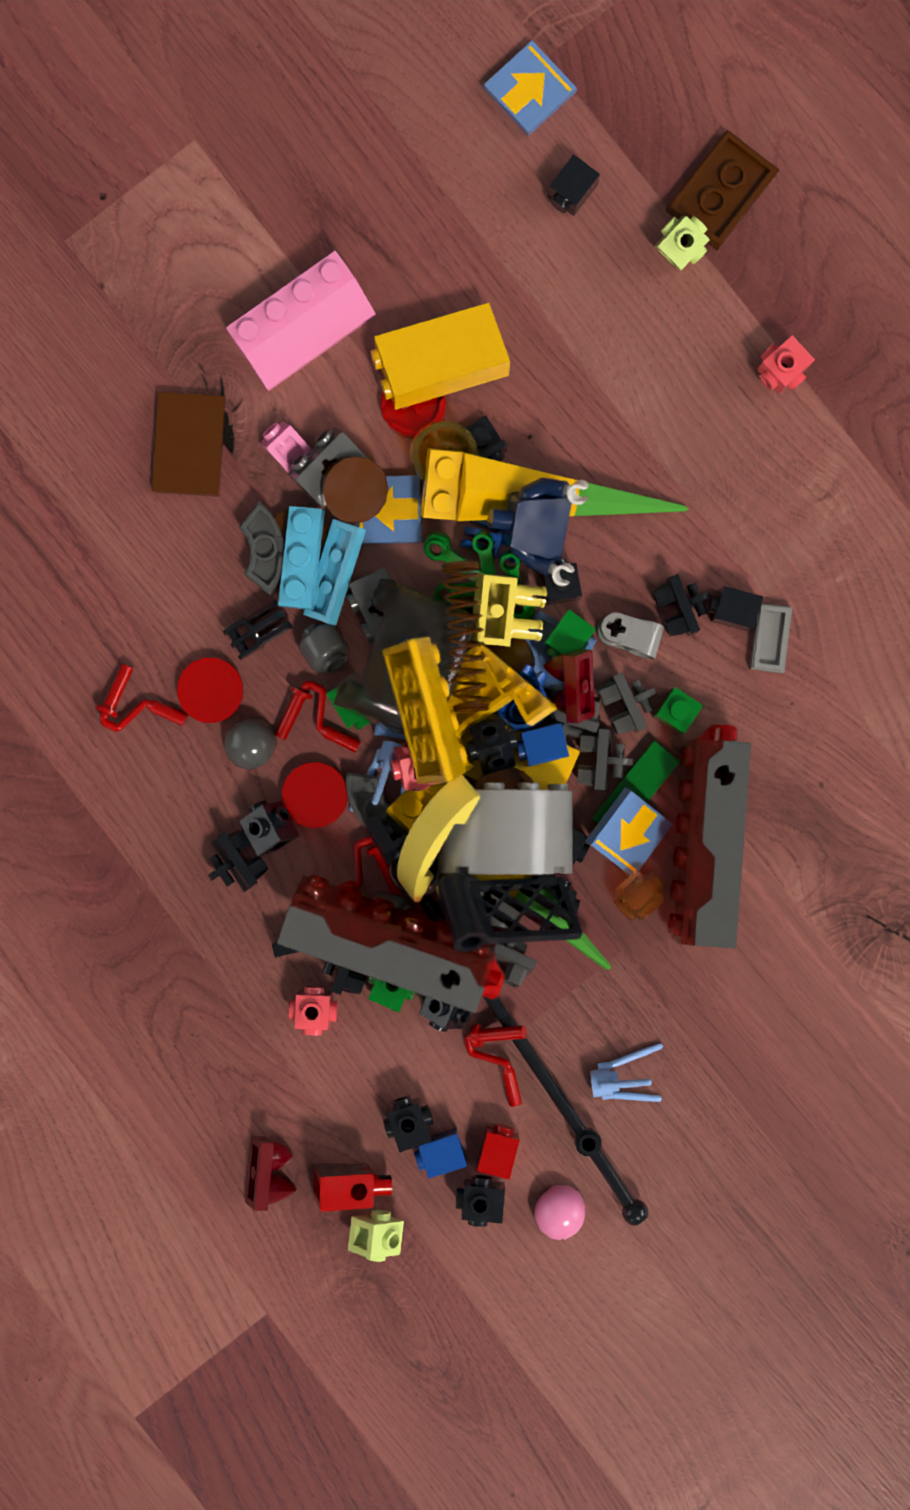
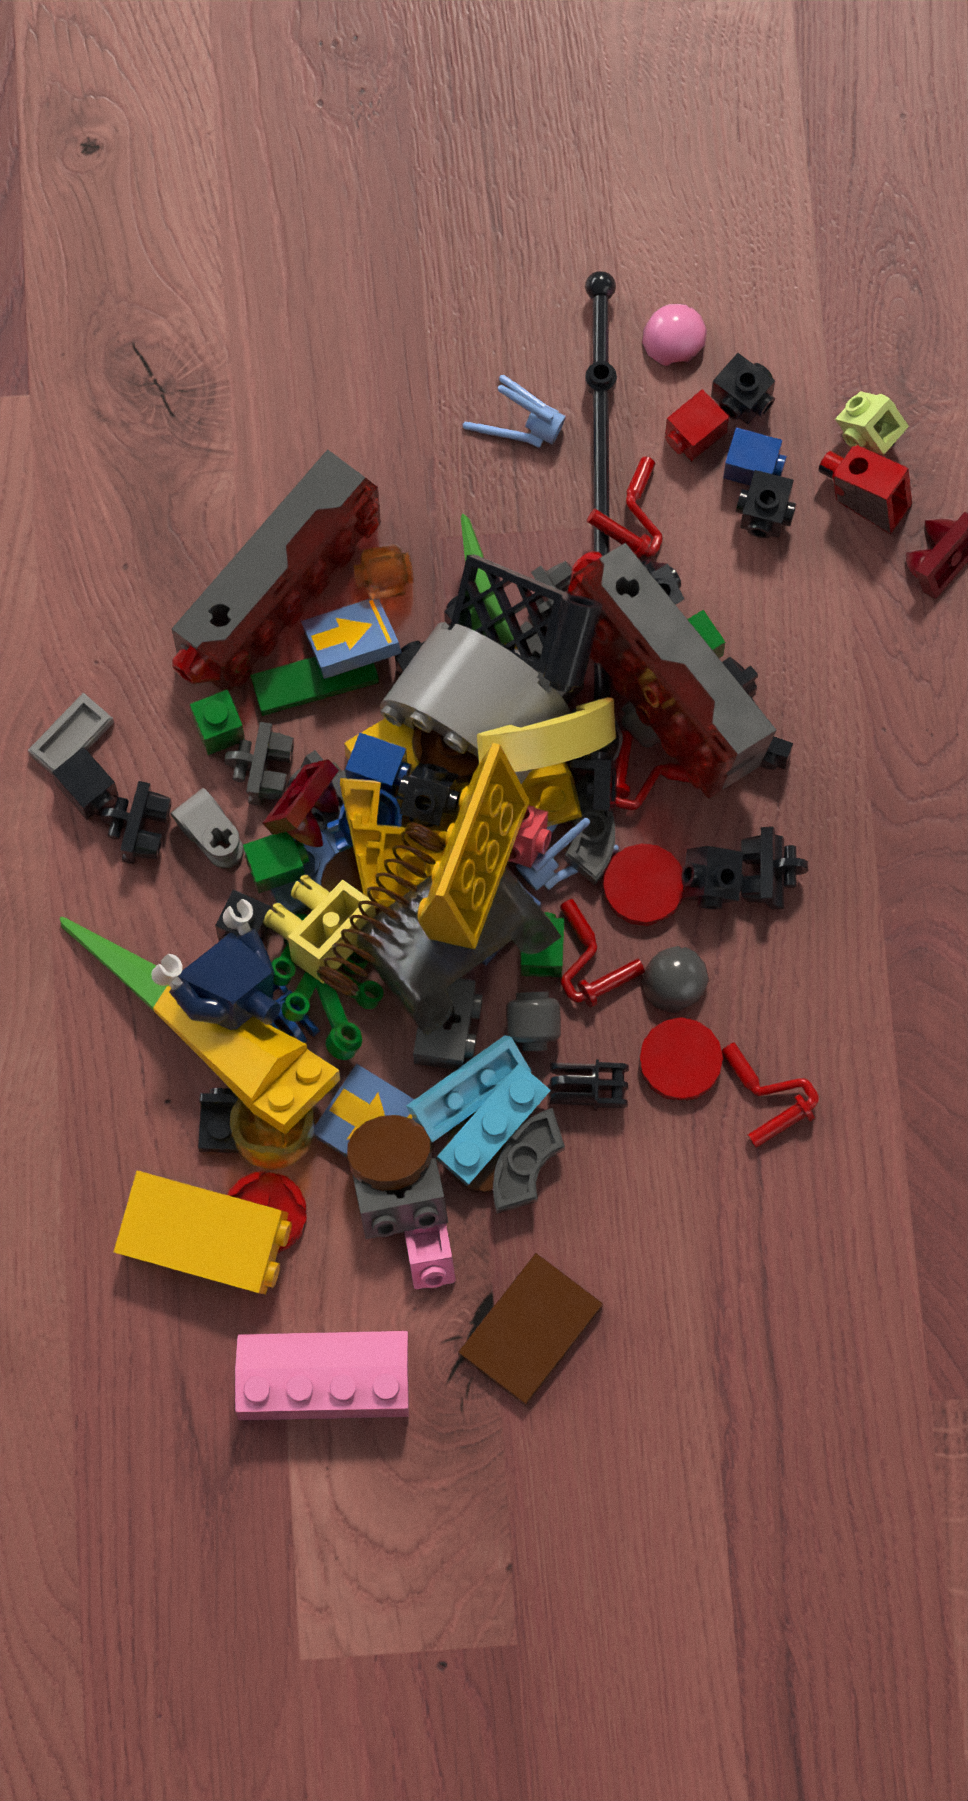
camera: 145 degrees left, 15 degrees down
coral brick [289,986,338,1035] -> none
dark grey hips [577,729,633,791] -> none

